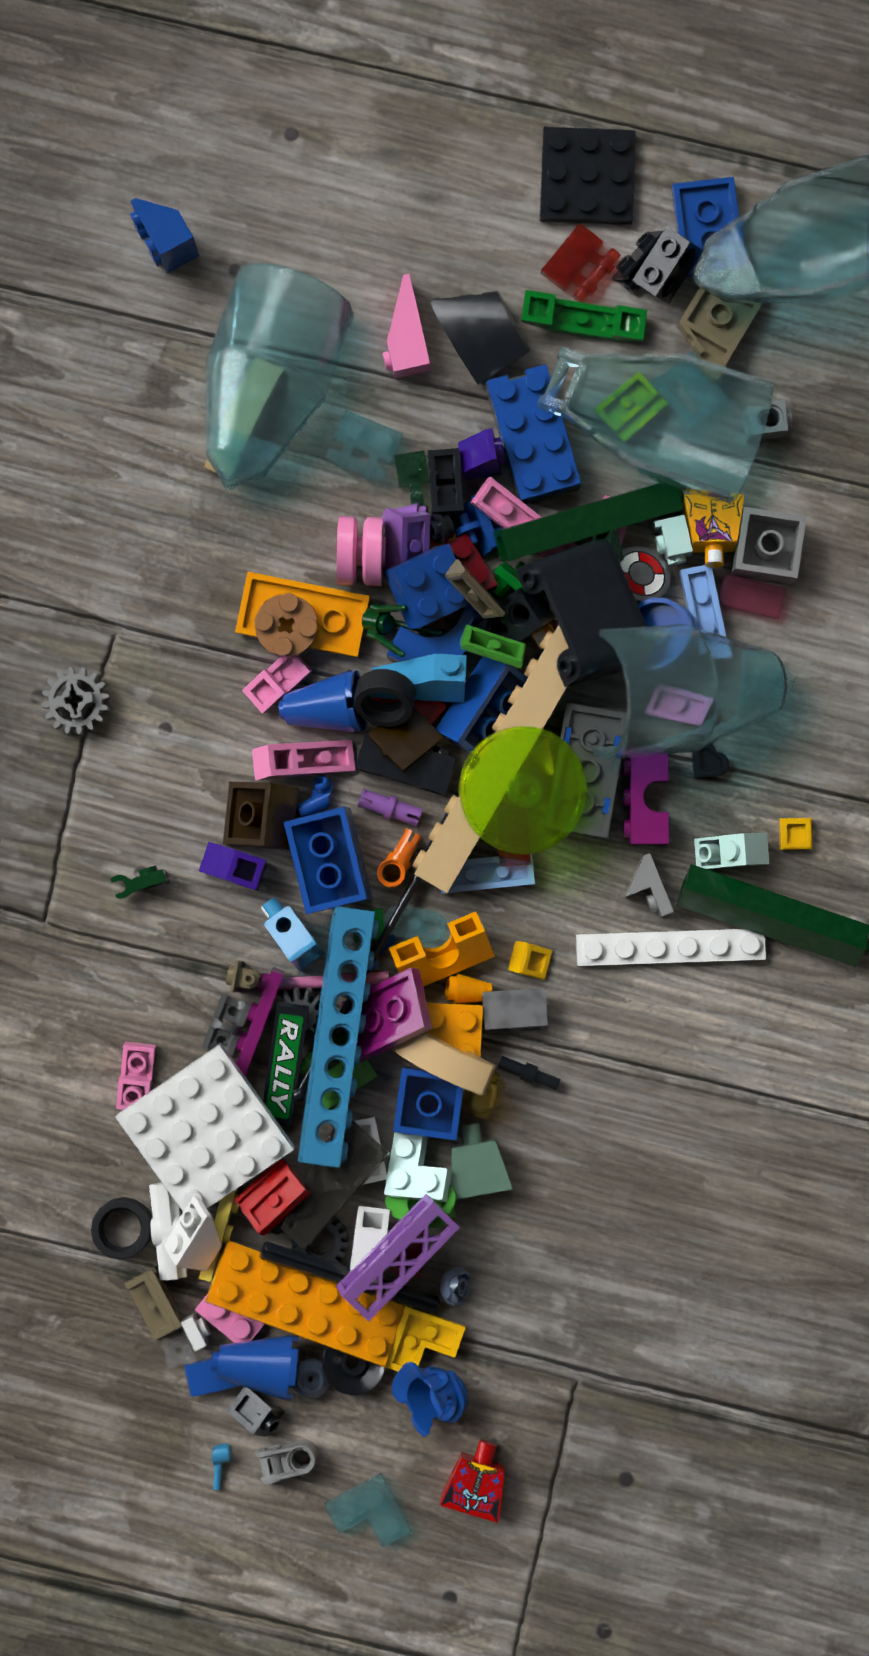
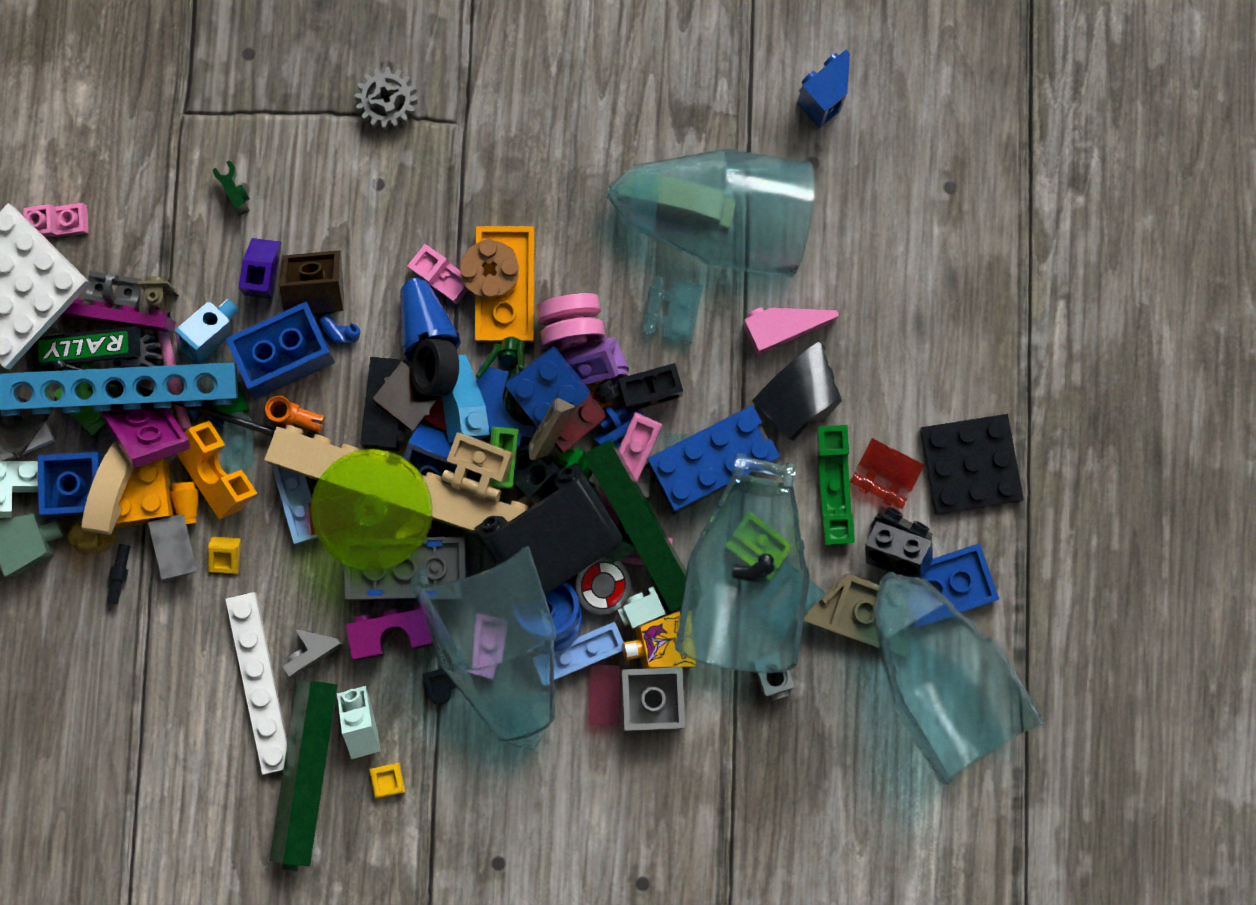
camera: 75 degrees right, 5 degrees down
bright pink slope [252,740,356,781] -> none
medium lavender pin [357,788,423,827] -> none
clear green plate [394,450,430,506] -> none
dark purple slope [458,428,506,481] -> none
none -> tan plate [442,432,515,502]
none -> black arm [732,553,775,582]

